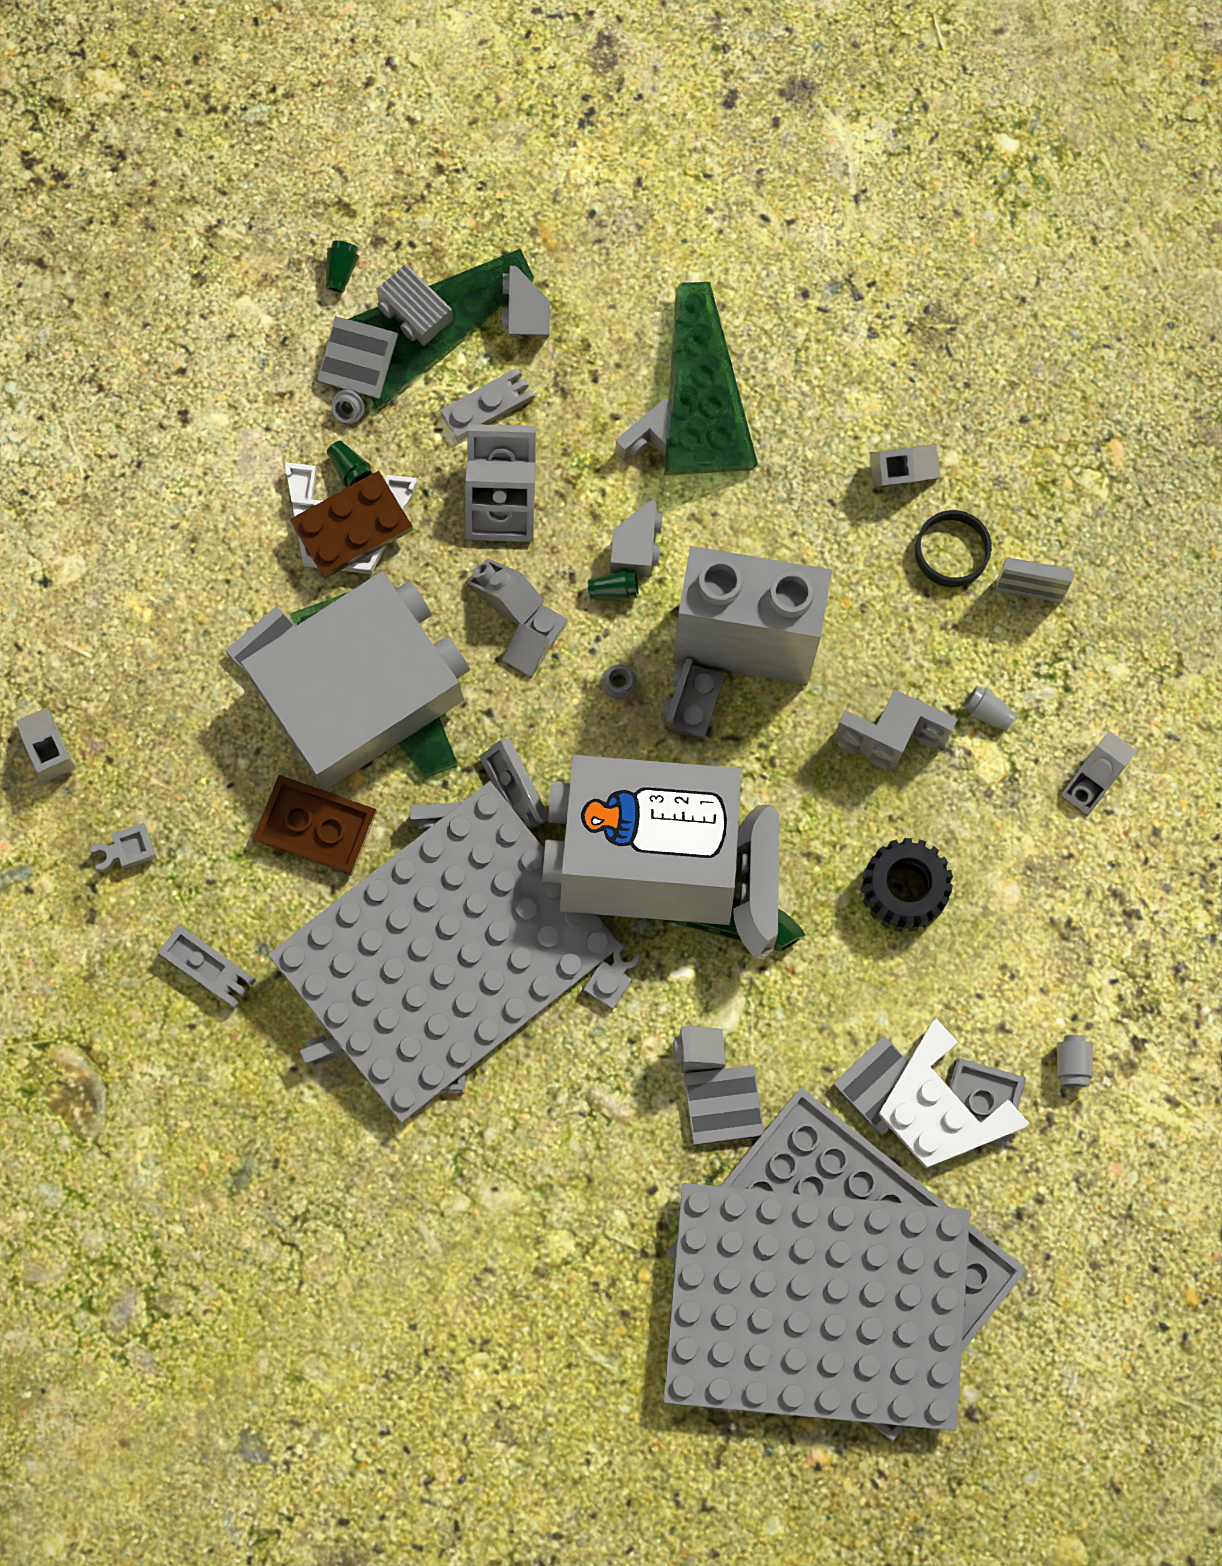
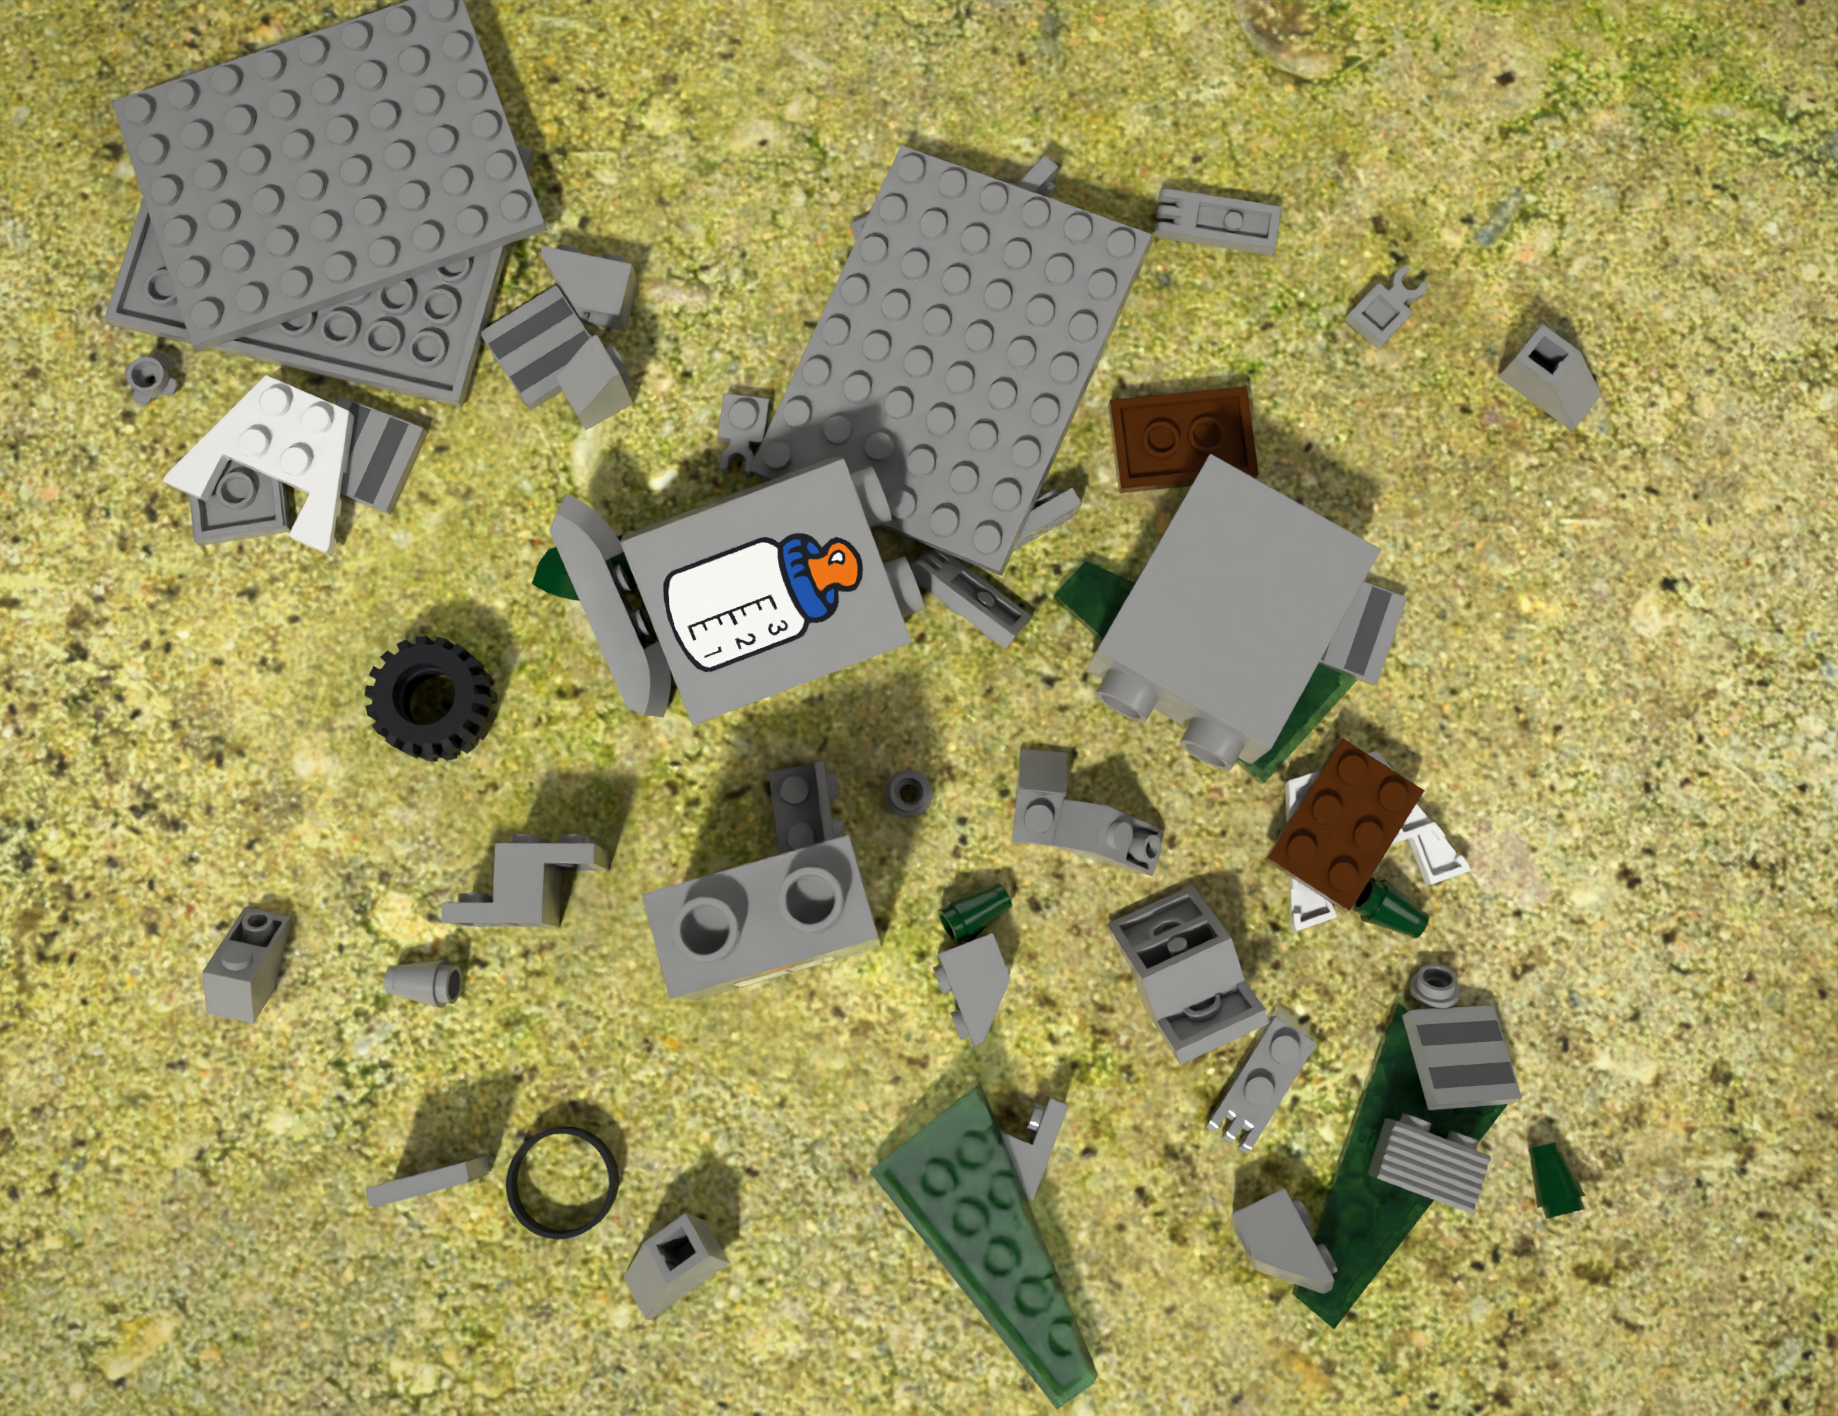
camera: 155 degrees right, 5 degrees up
light grey brick [1057,1035,1093,1088] -> none
none -> light grey plate [125,354,178,405]
none -> light grey slope [540,245,638,332]

